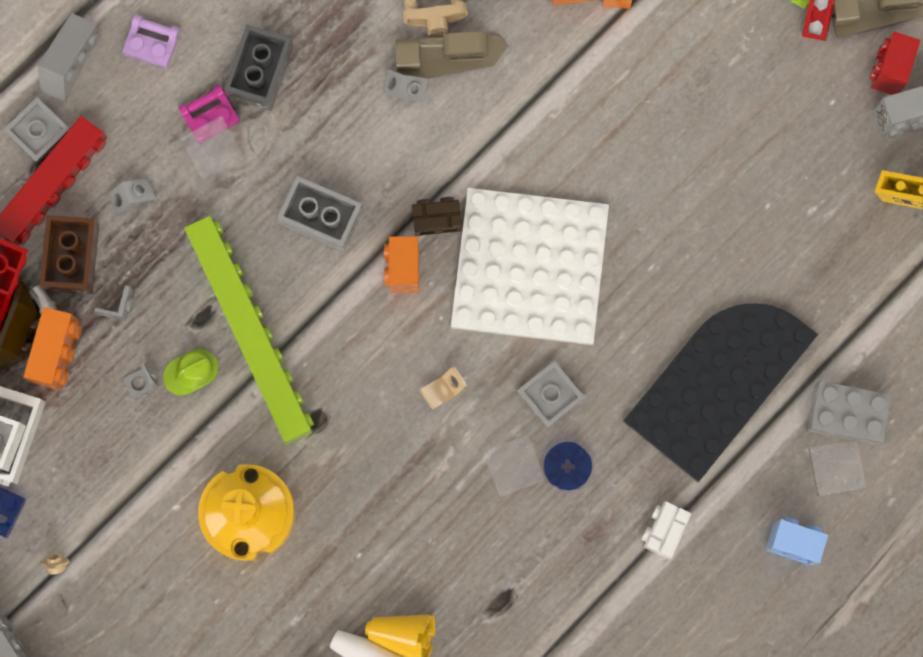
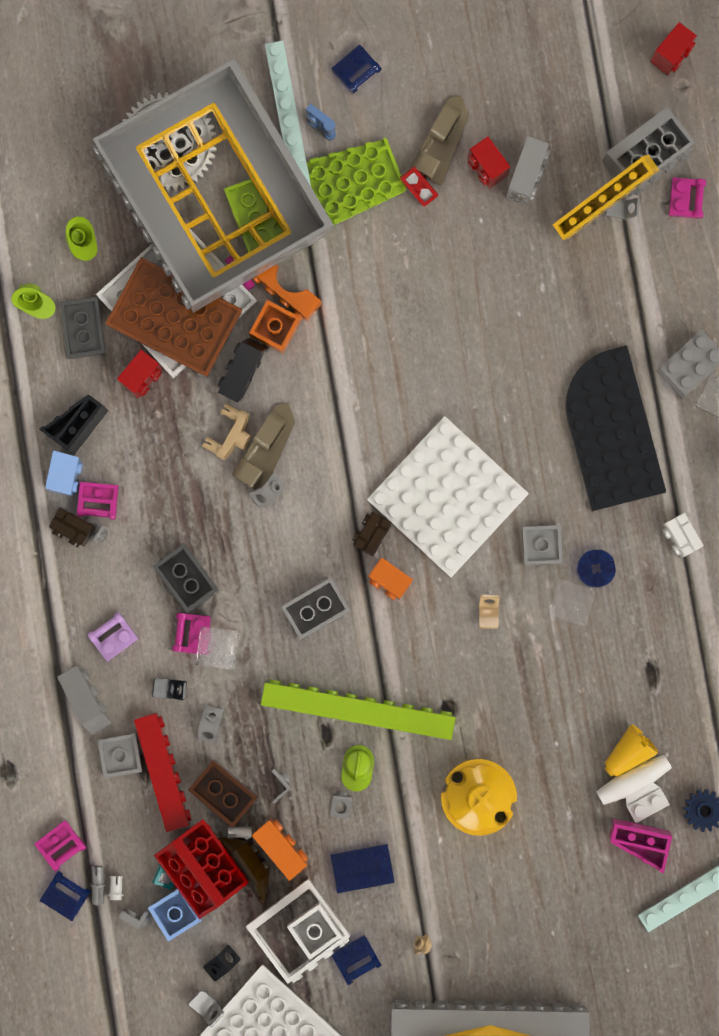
camera: 55 degrees left, 5 degrees up
none -> black bracket [152,678,187,700]
none -> clear blue plate [330,844,395,894]

